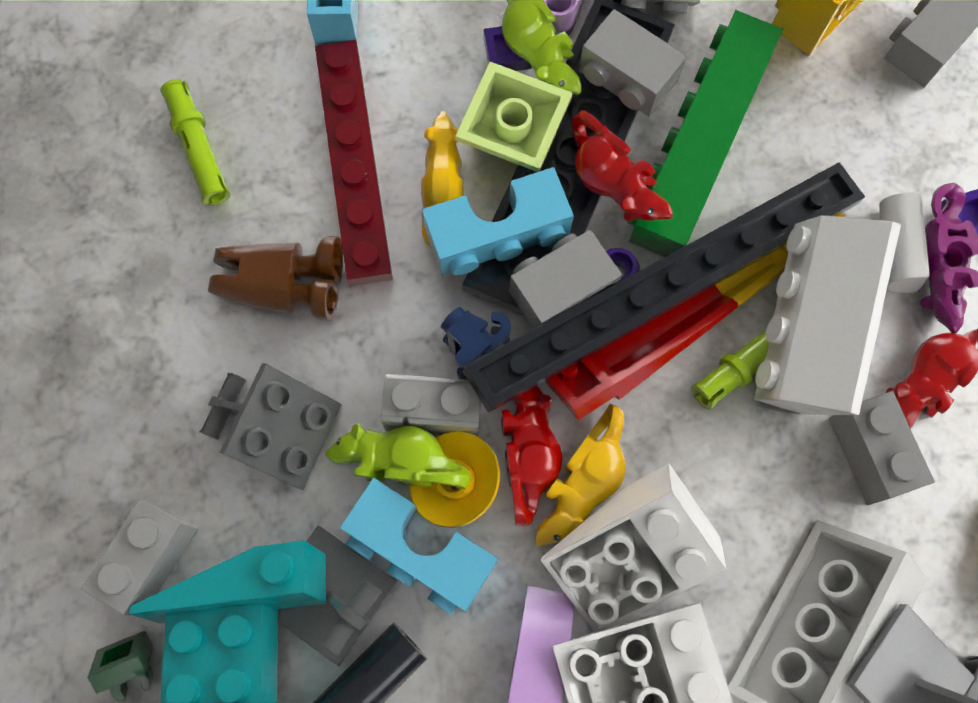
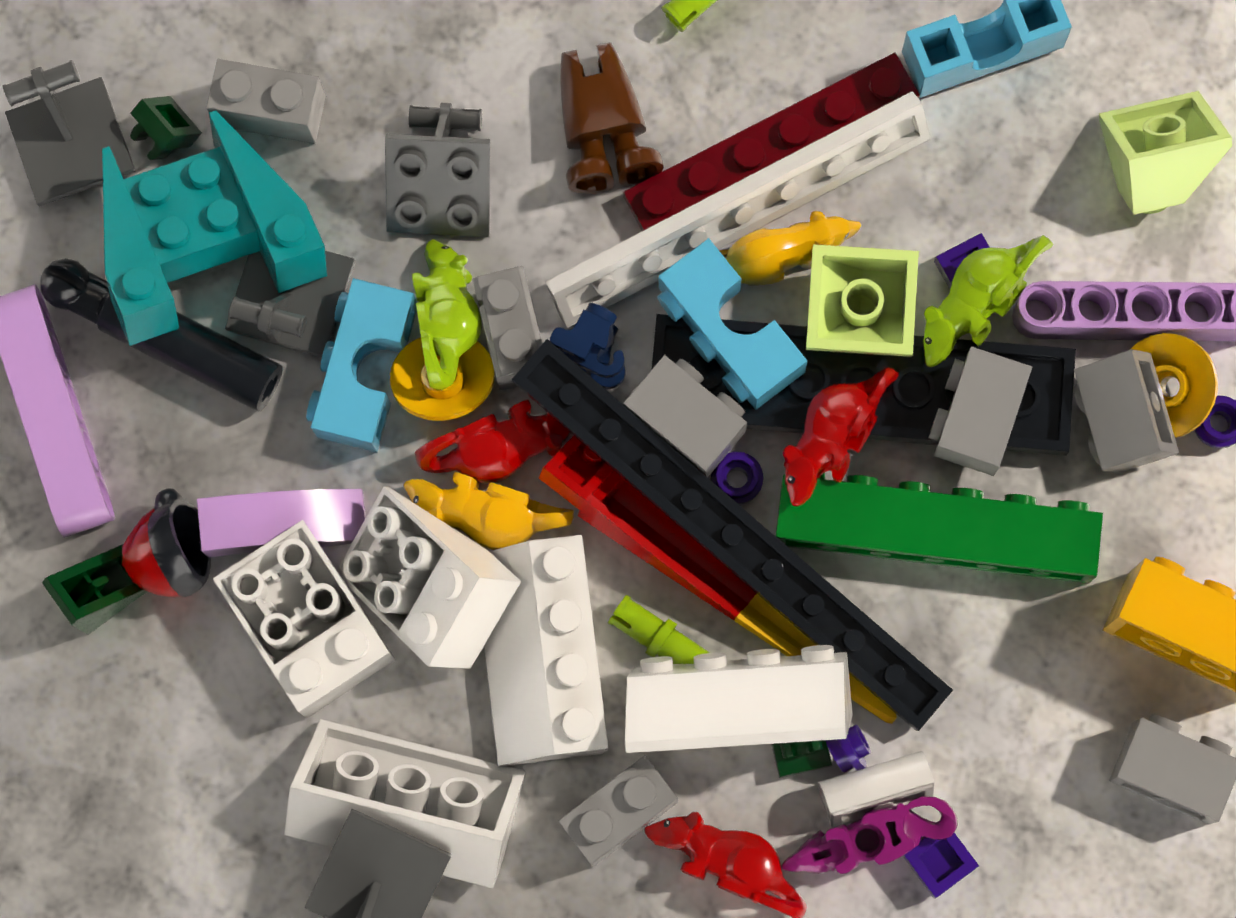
camera: 80 degrees right, 5 degrees up
none -> white slope [484,535,609,767]
none -> white plate [545,91,931,328]

